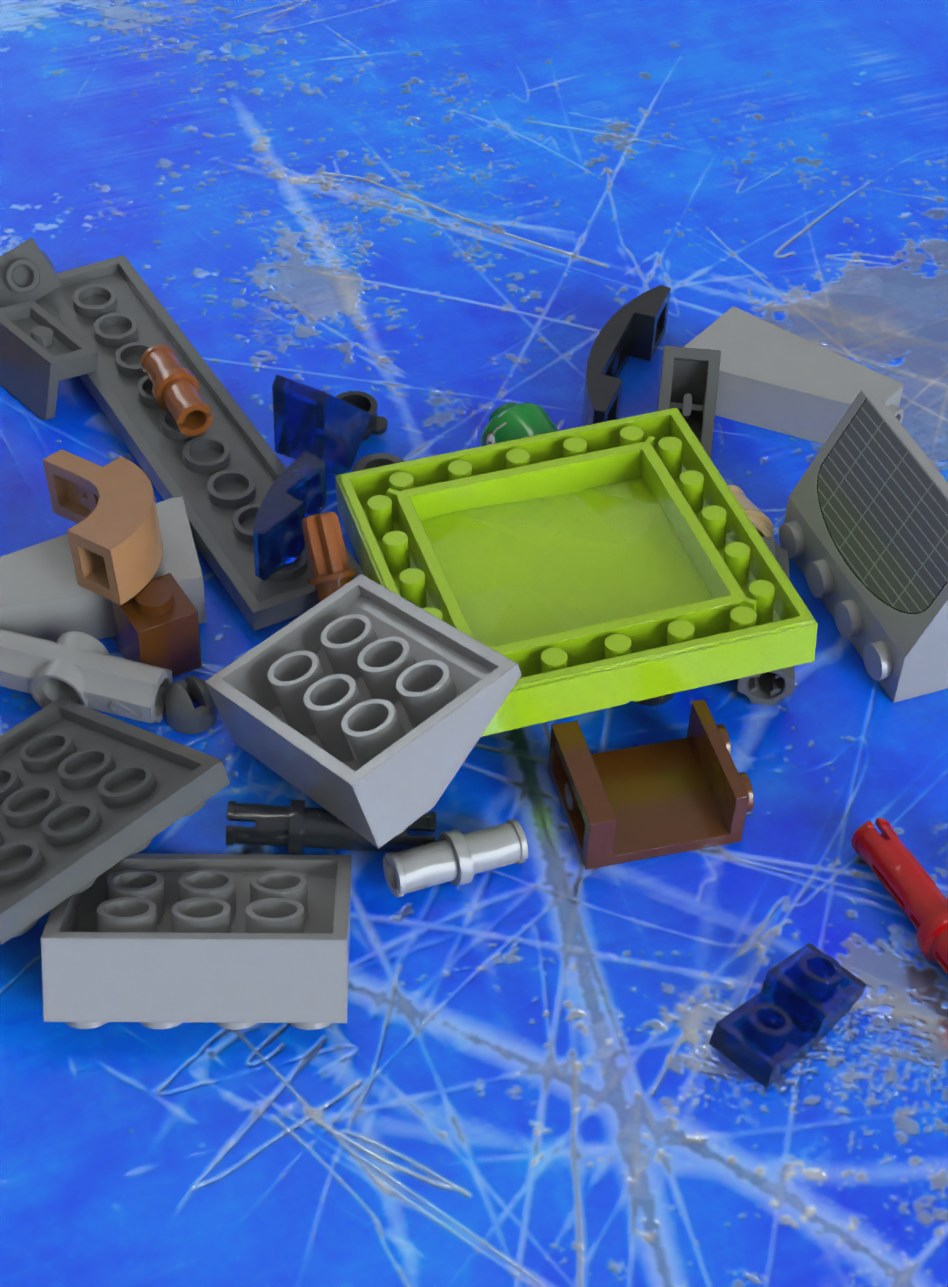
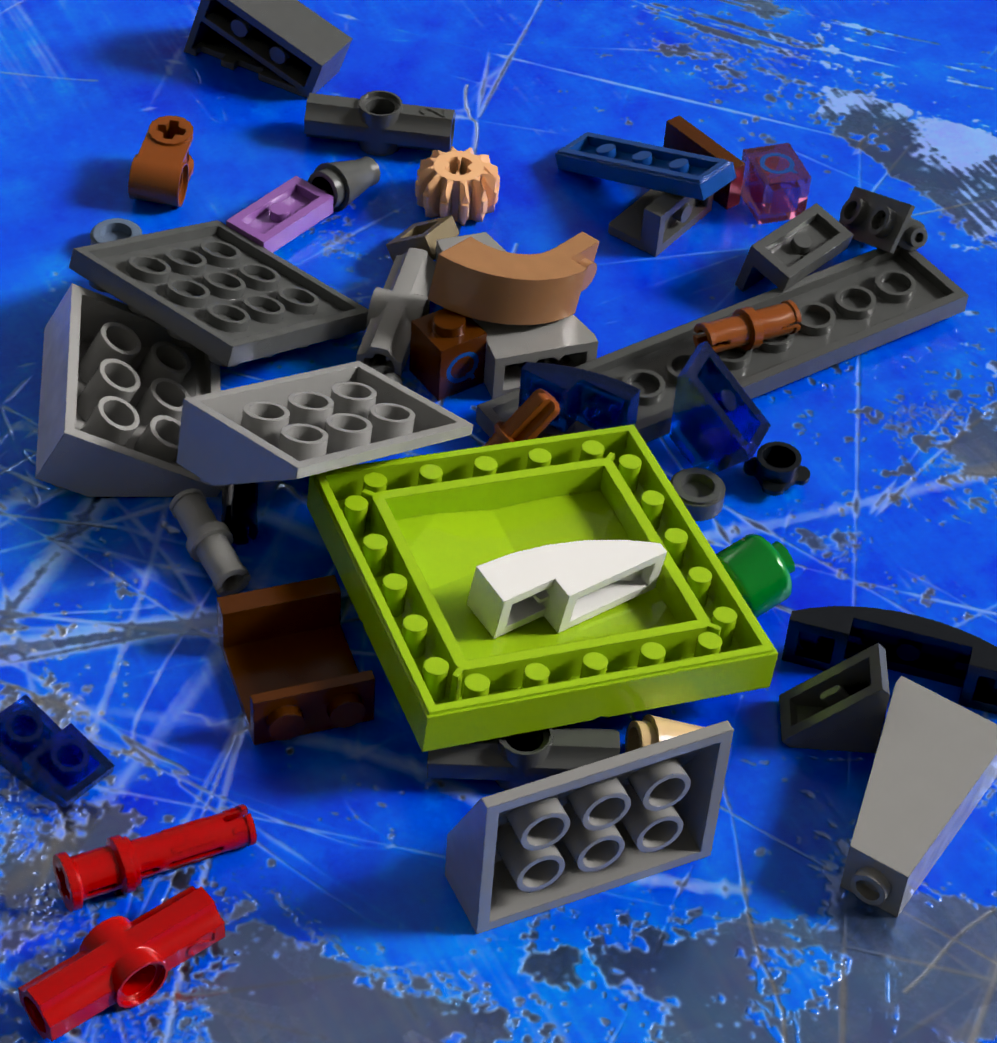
camera: 85 degrees right, 0 degrees up
none -> white slope [467,540,667,639]

